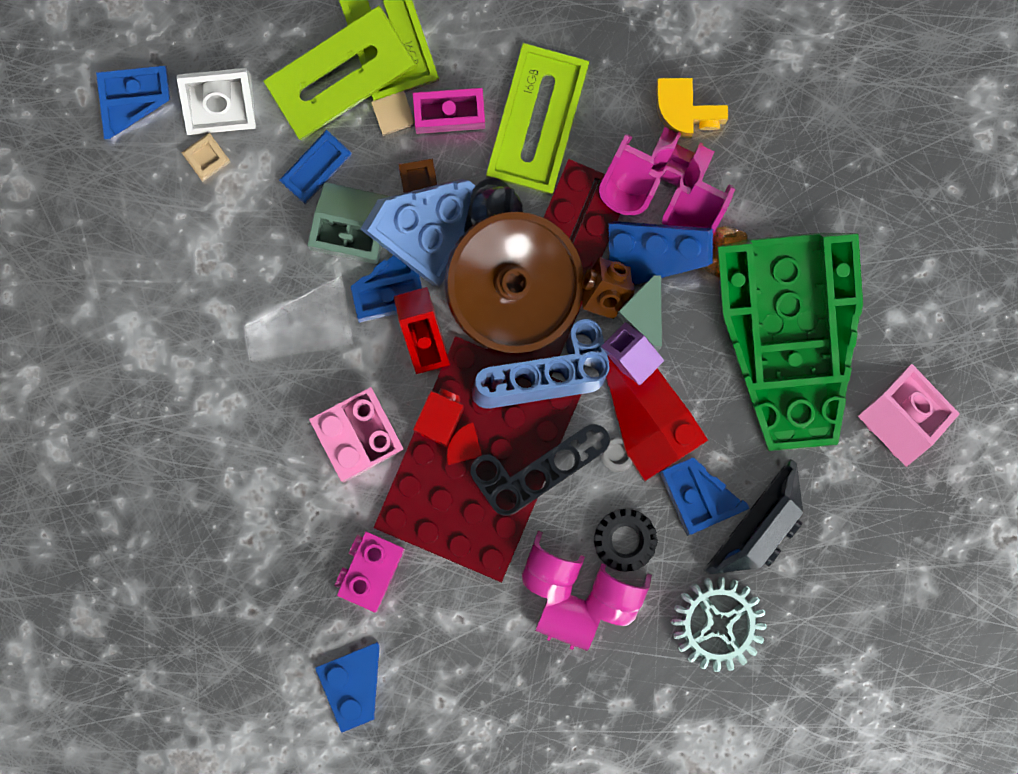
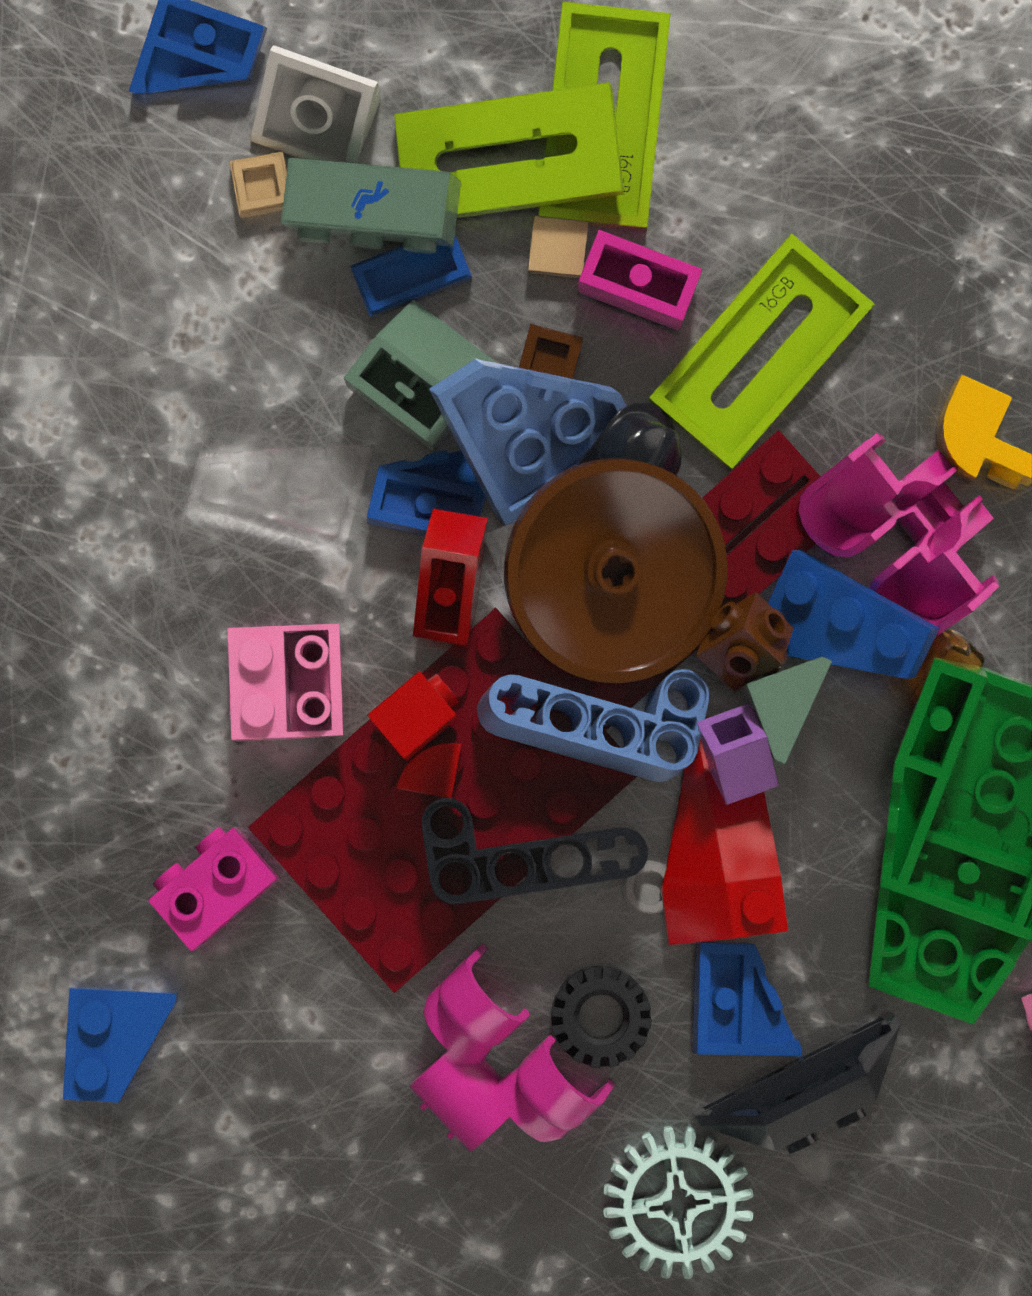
camera: 30 degrees right, 0 degrees up
none -> sand green brick [281,158,461,254]

